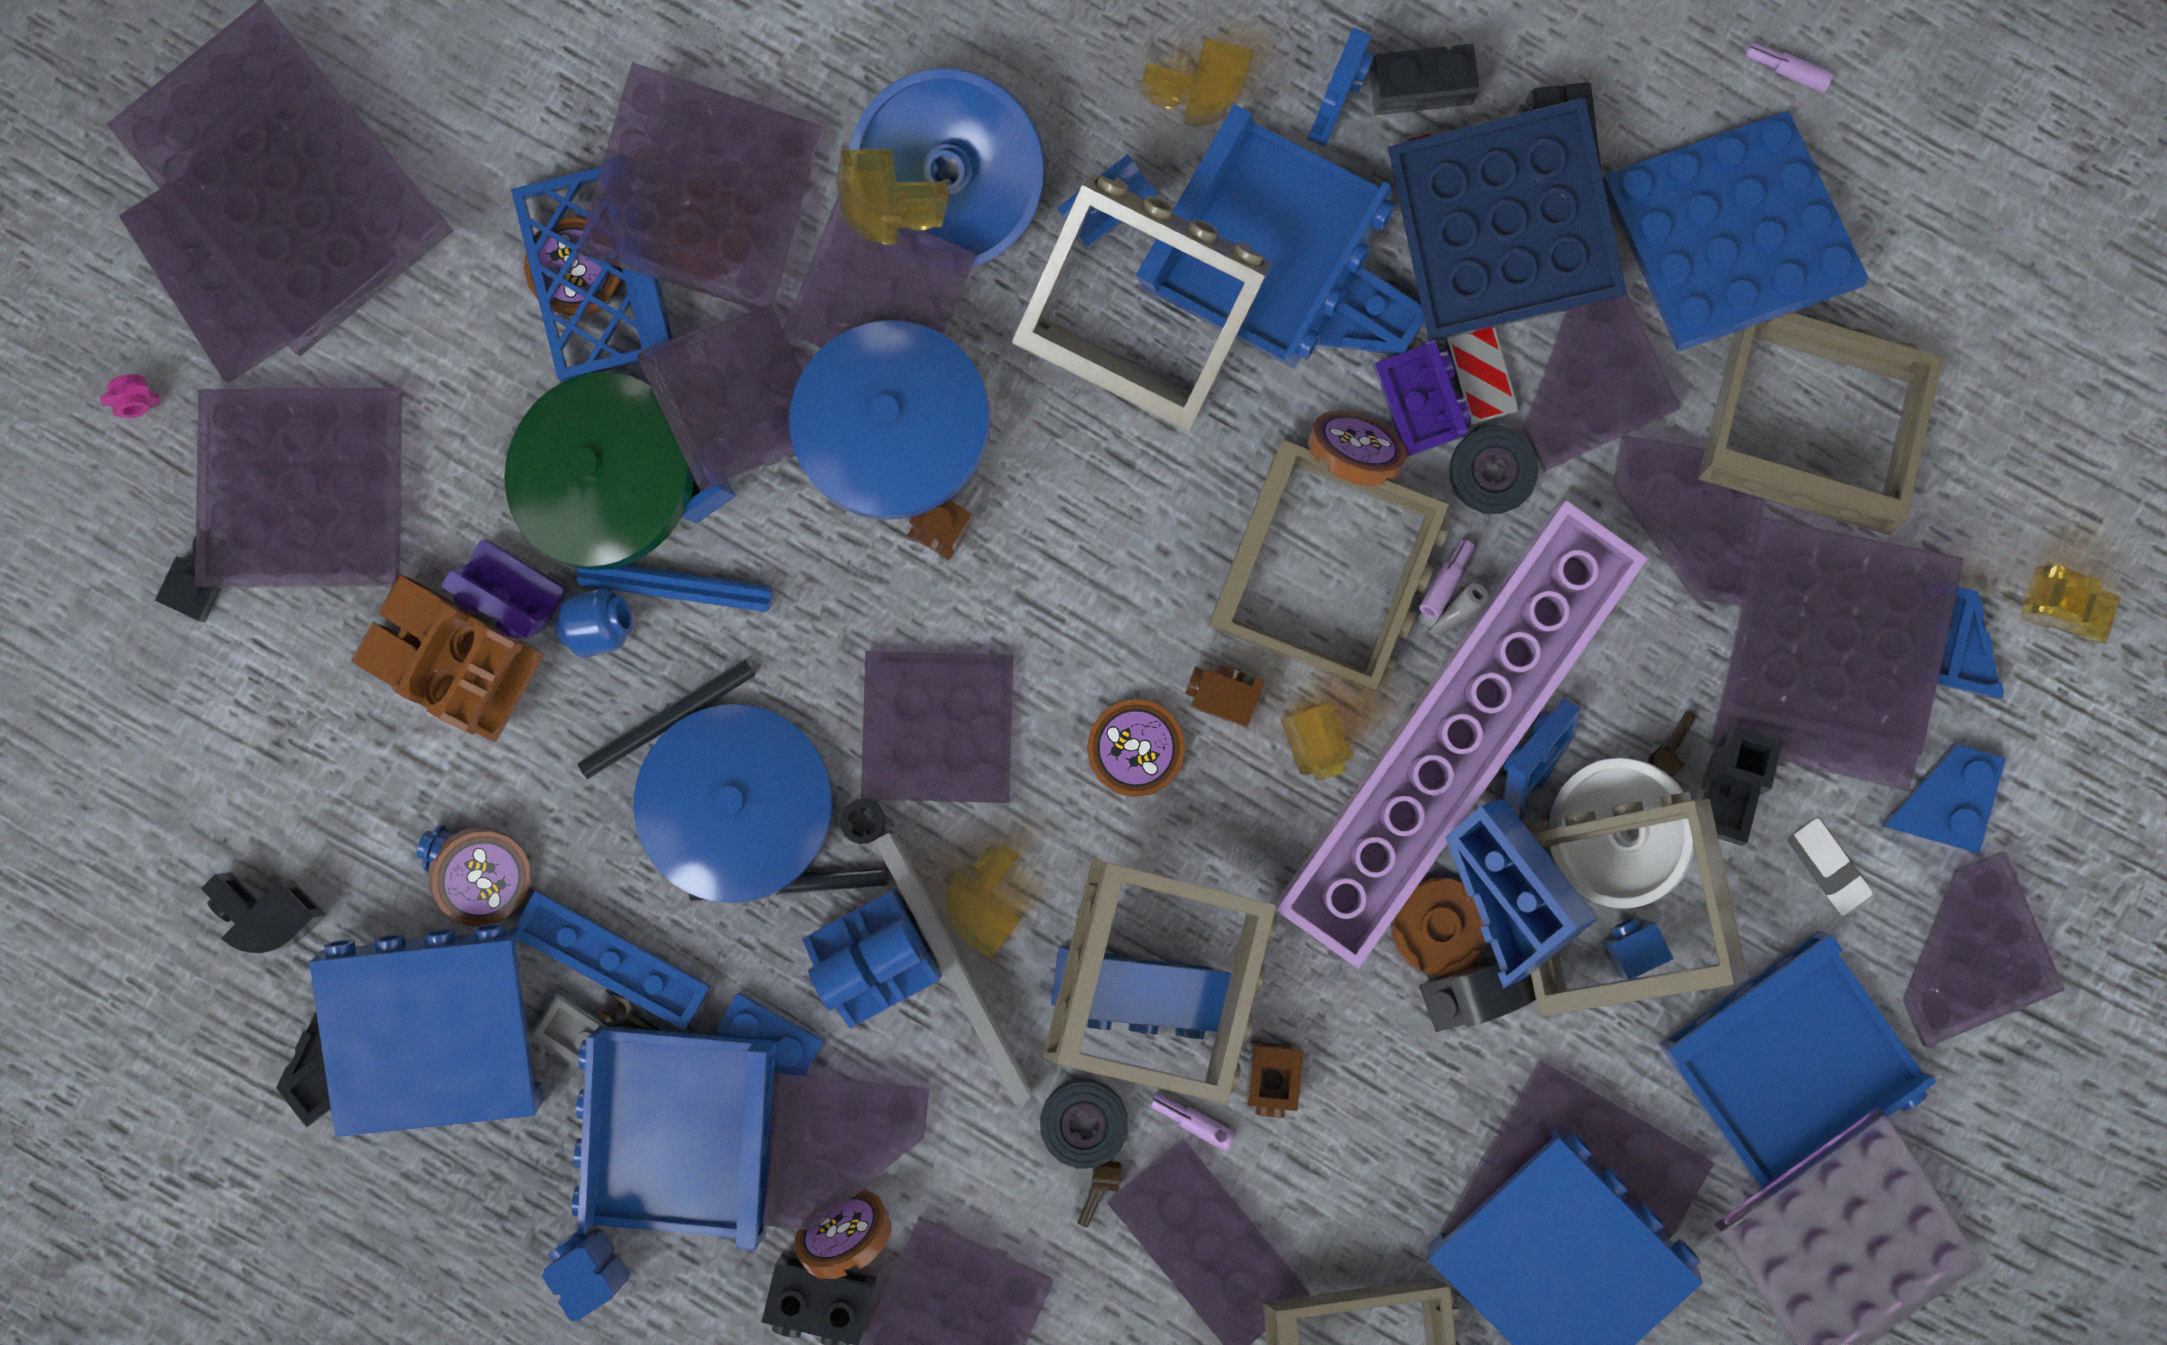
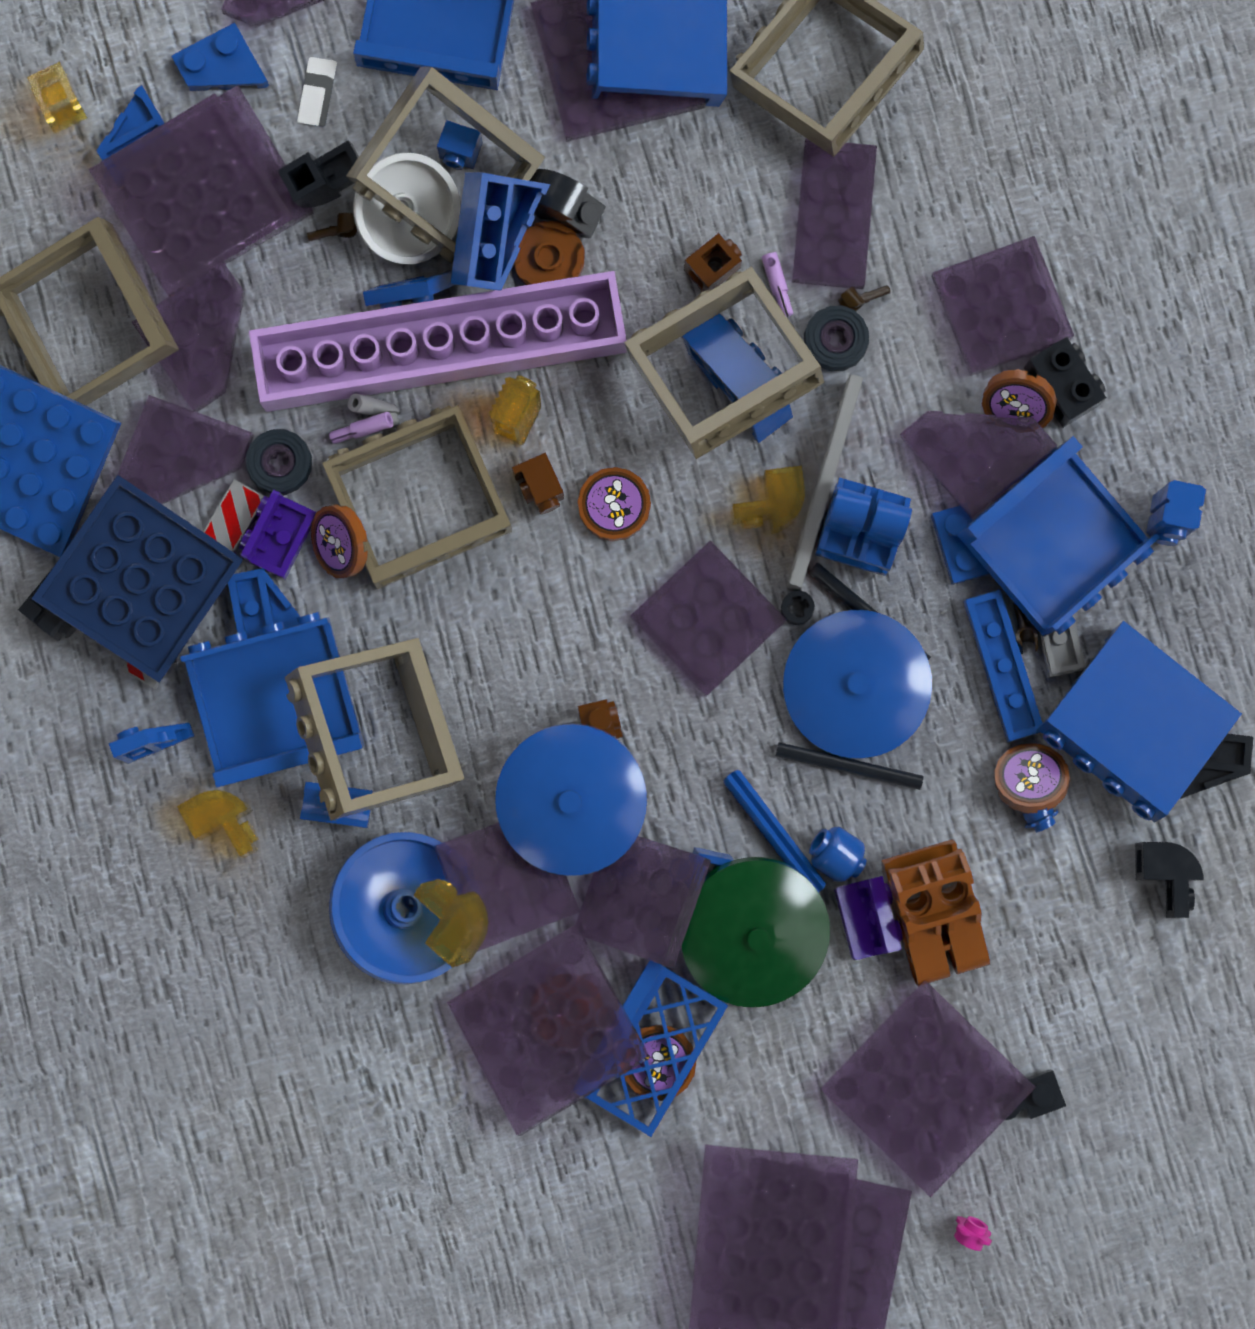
camera: 140 degrees left, 5 degrees down
black brick [1369,44,1479,116] -> none

